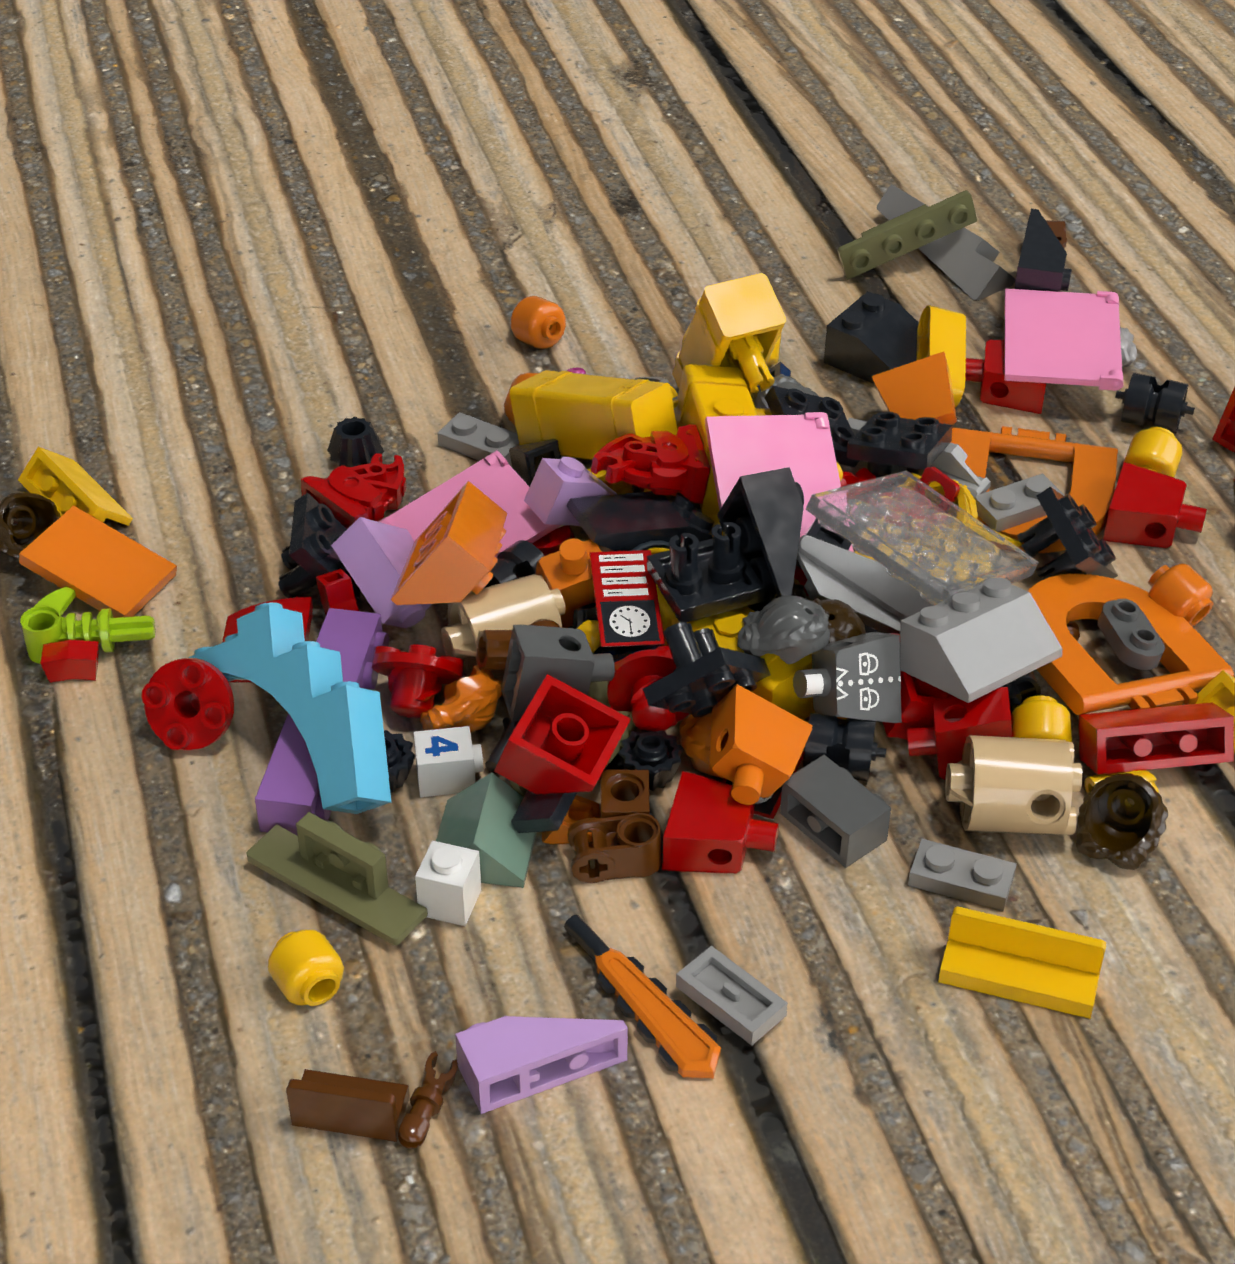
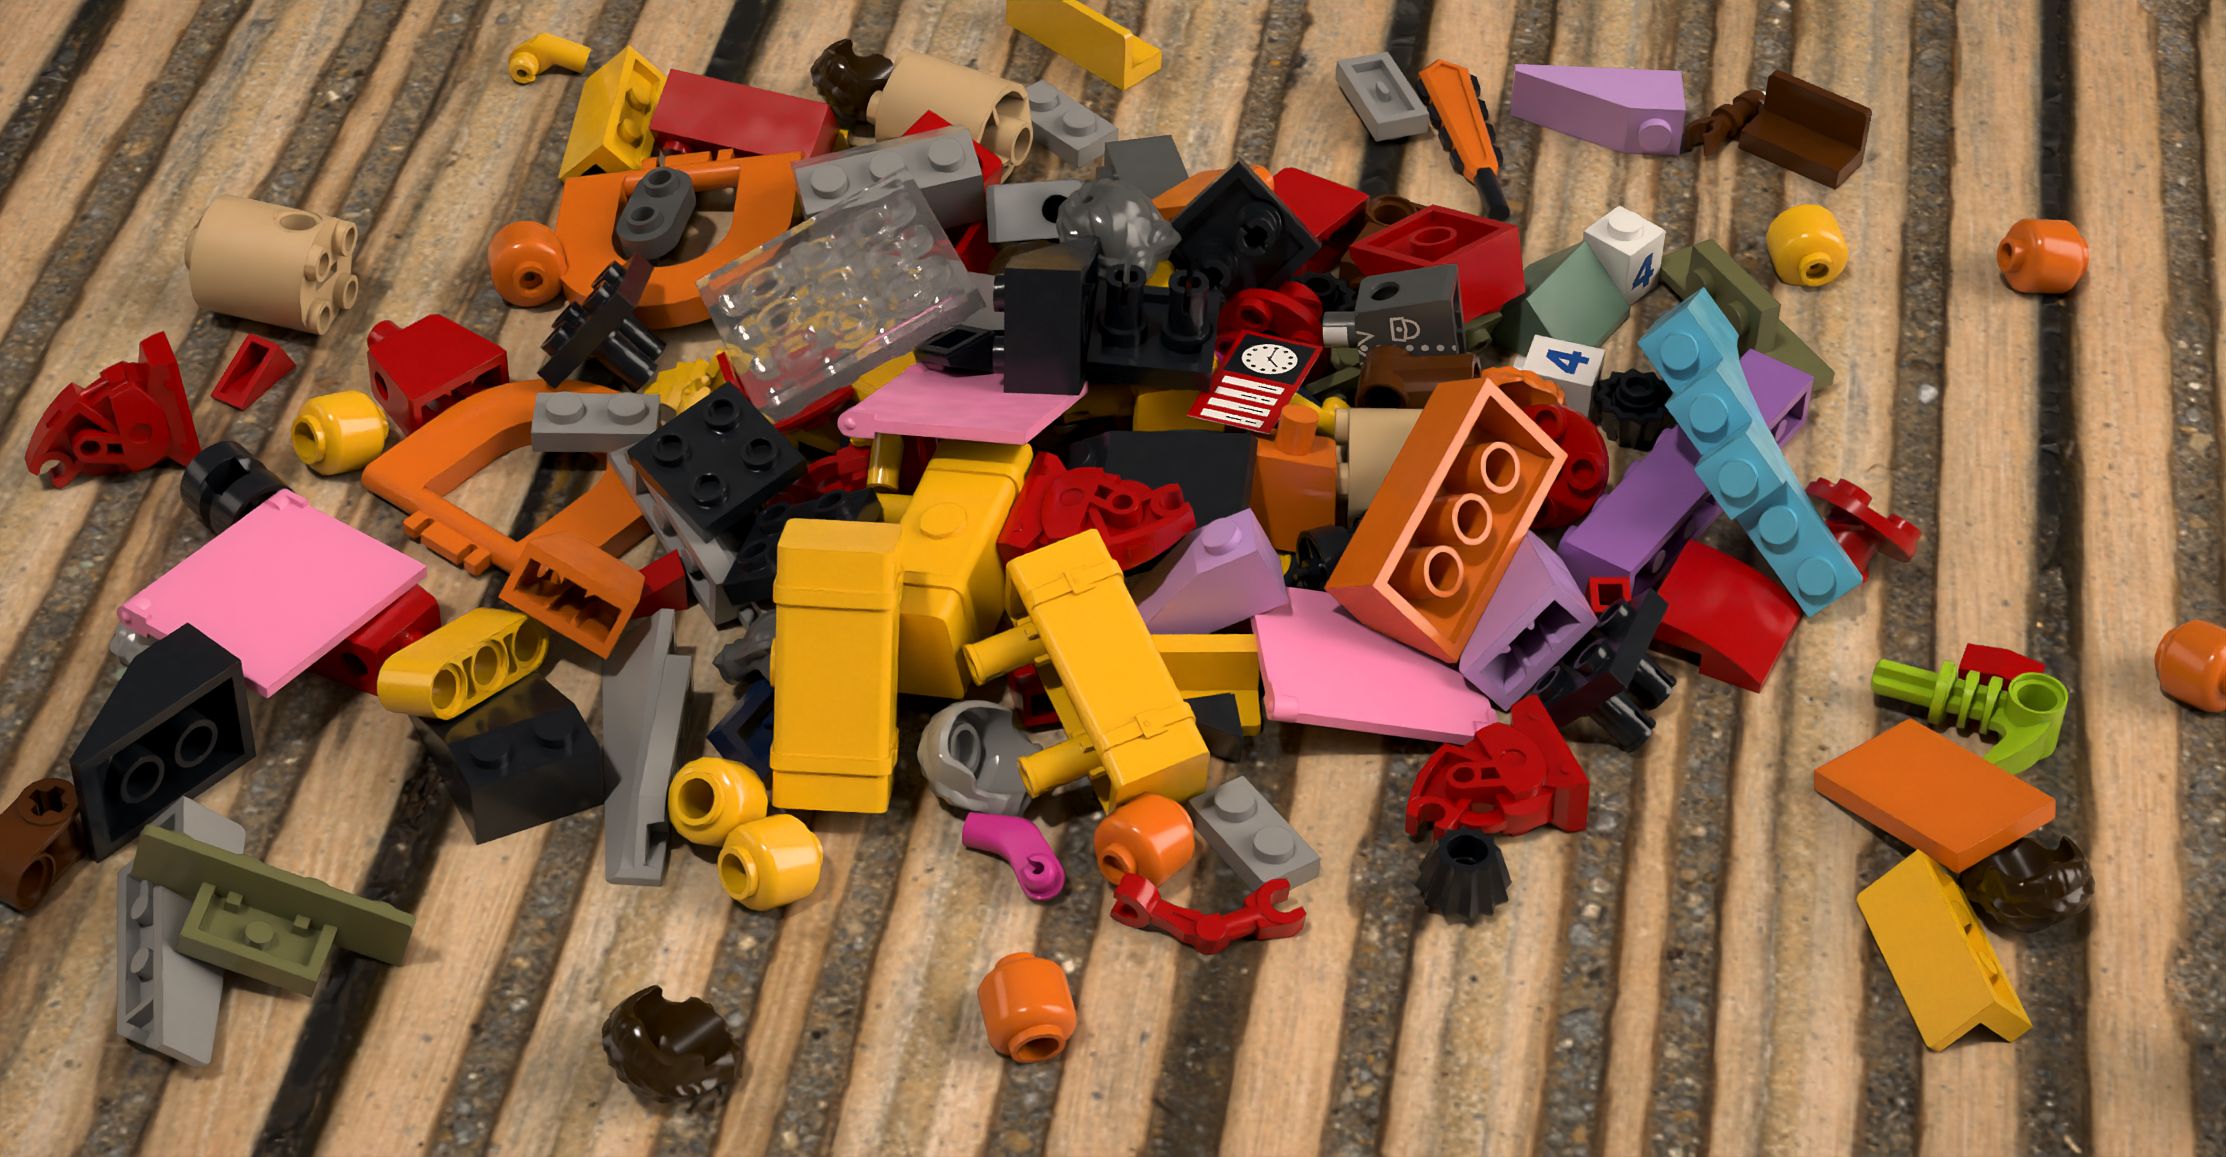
camera: 155 degrees left, 0 degrees up
none -> light grey wedge [602,608,695,887]
none -> dark brown hair [602,985,744,1103]
none -> red piece [1110,872,1307,955]
none -> orange head [1997,218,2089,294]

